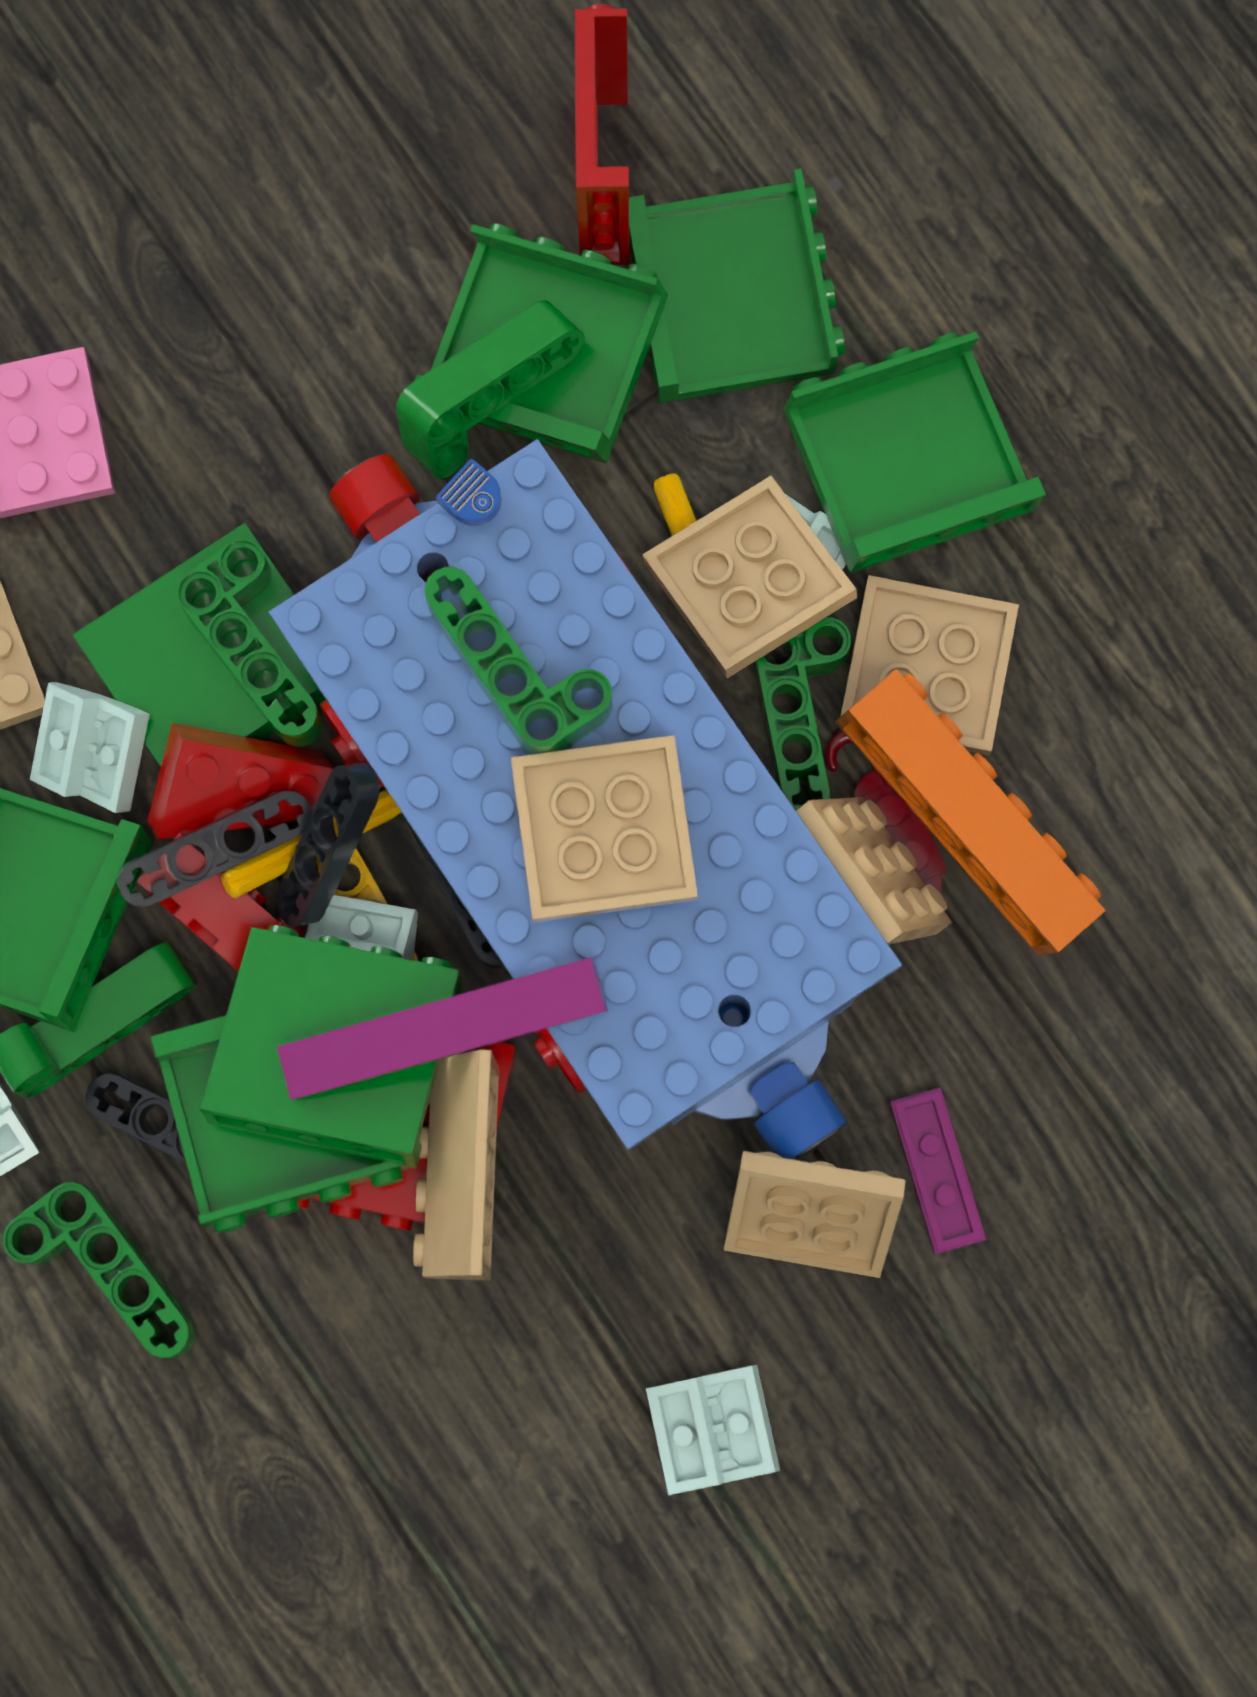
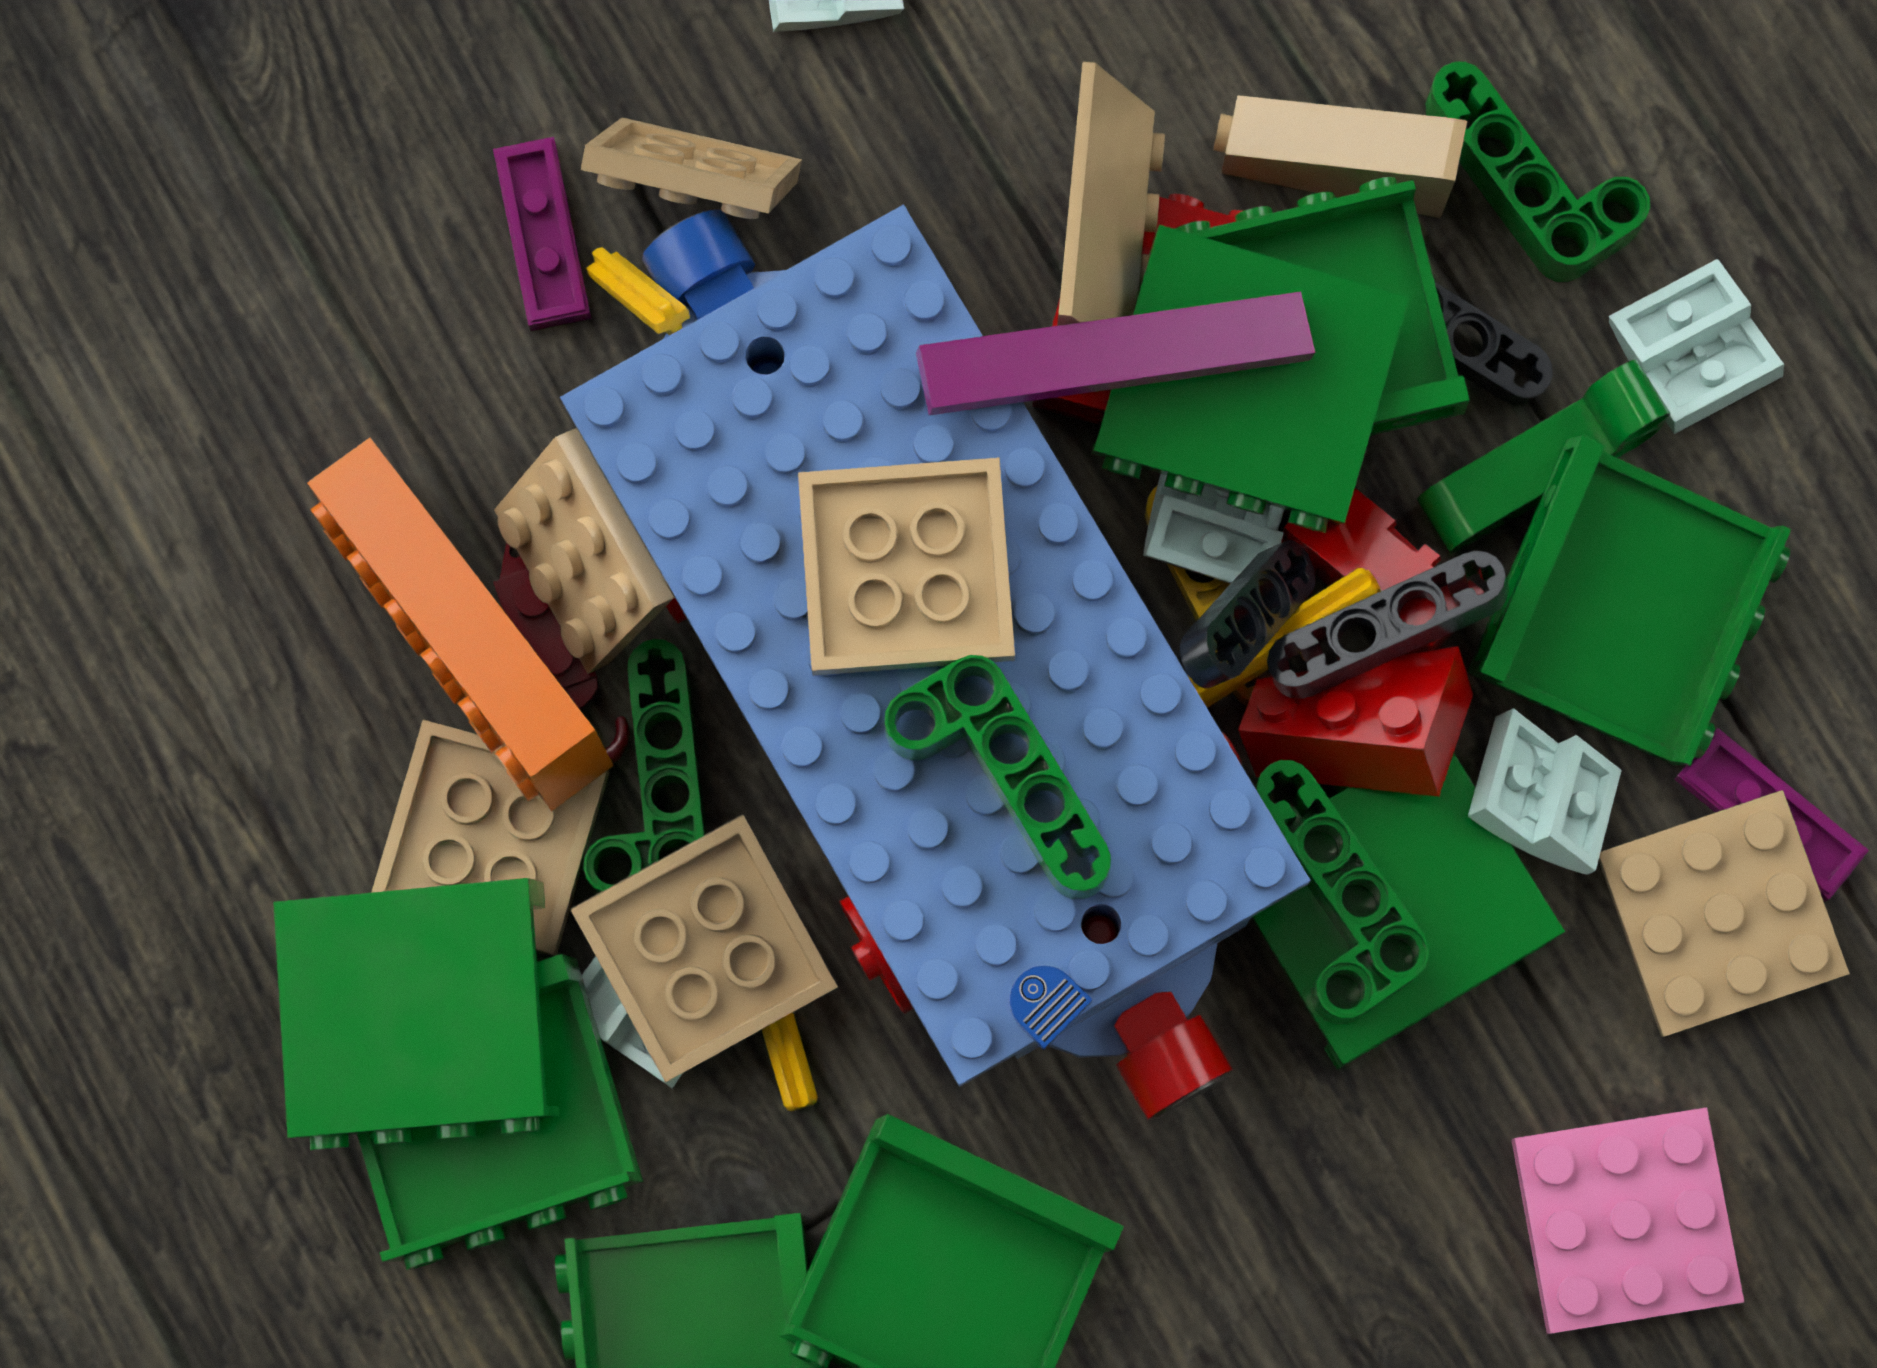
camera: 175 degrees left, 0 degrees up
green beam [396,300,585,479] -> none
none -> green panel [273,878,560,1150]
none -> yellow axle [586,247,690,336]
none -> tan slope [1213,95,1467,218]

